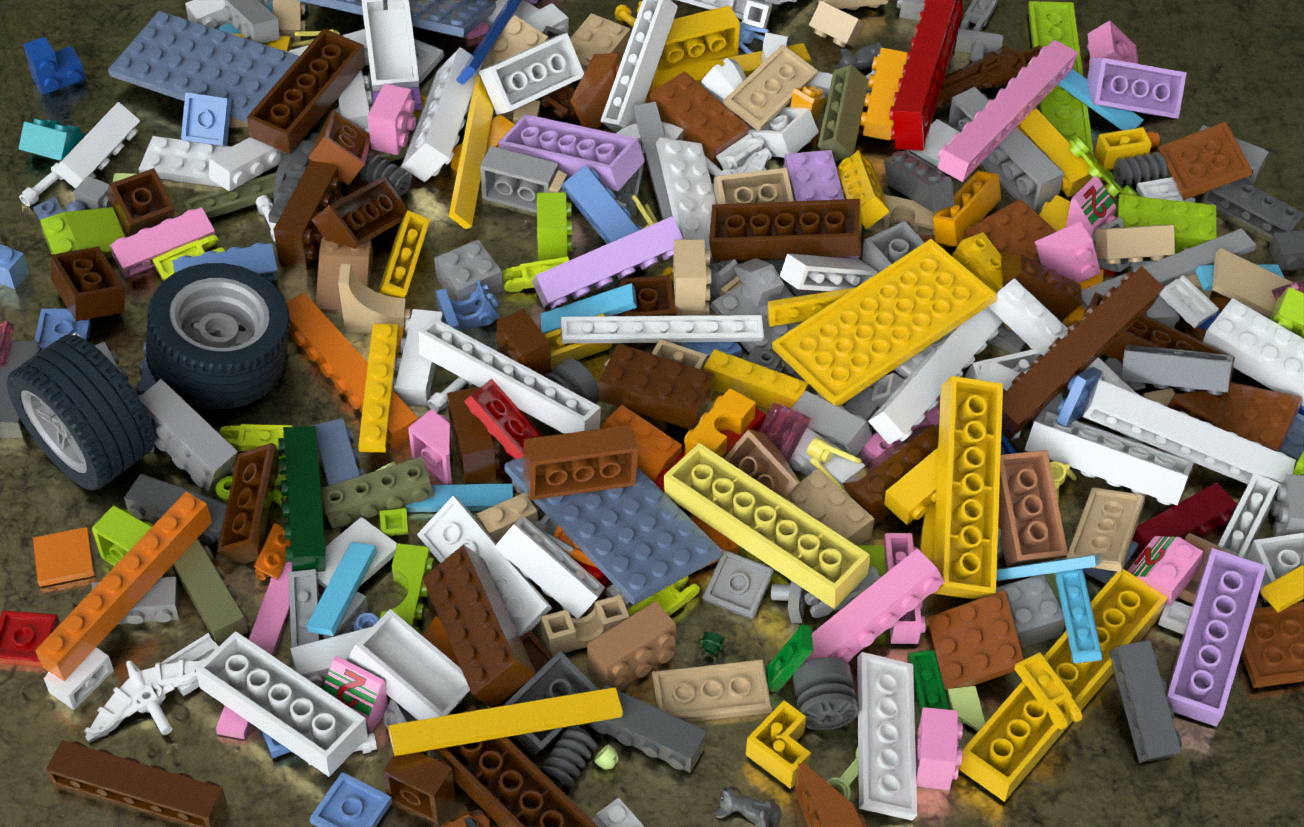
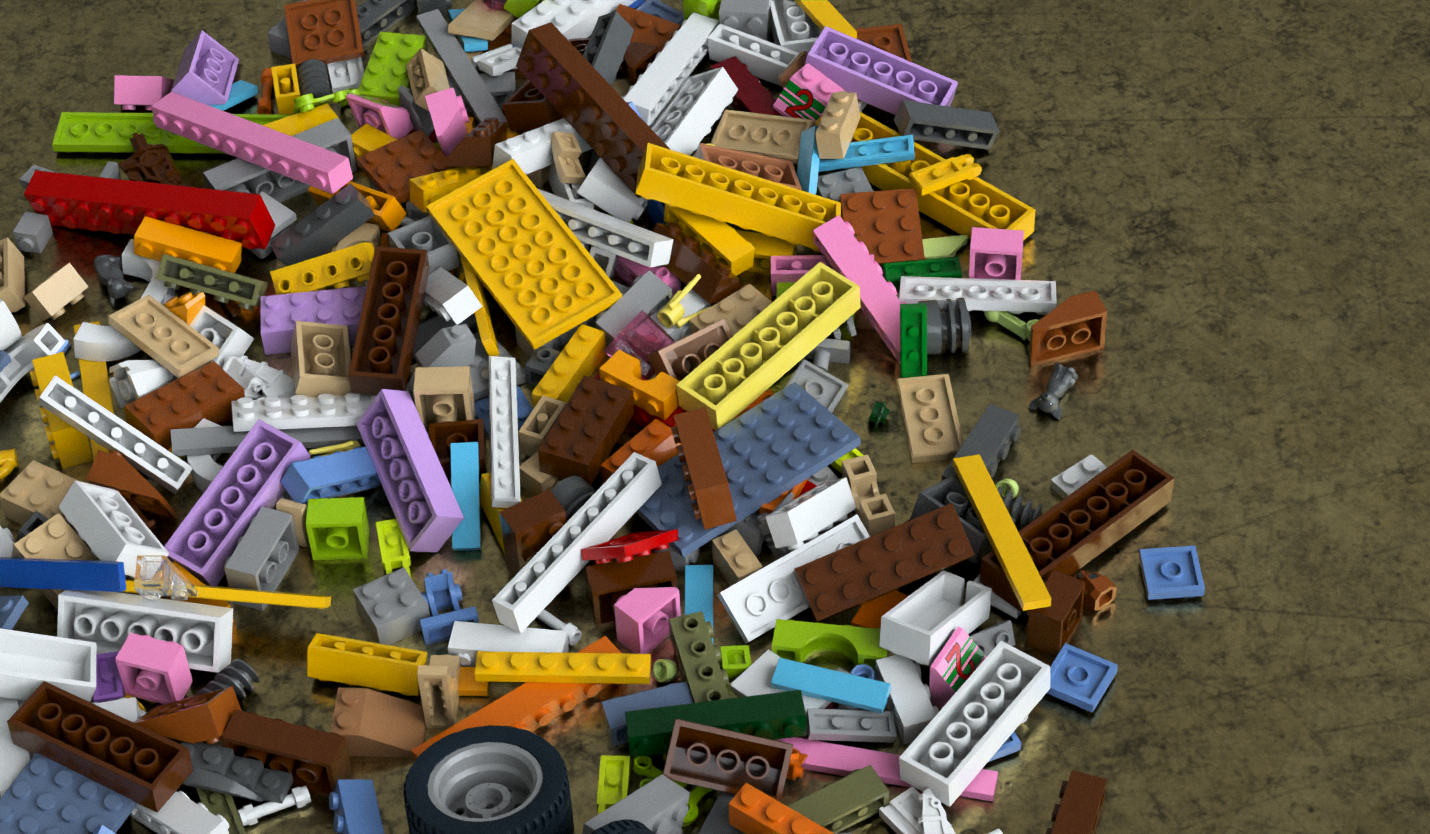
camera: 85 degrees left, 5 degrees down
reddish brown slope [312,175,409,249] -> none
medium nougat brick [587,601,676,691] -> none
yellow brick [746,700,811,789] -> none
none -> clear slope [134,555,198,600]
none -> tan slope [551,132,586,184]
none -> tan brick [815,91,861,159]

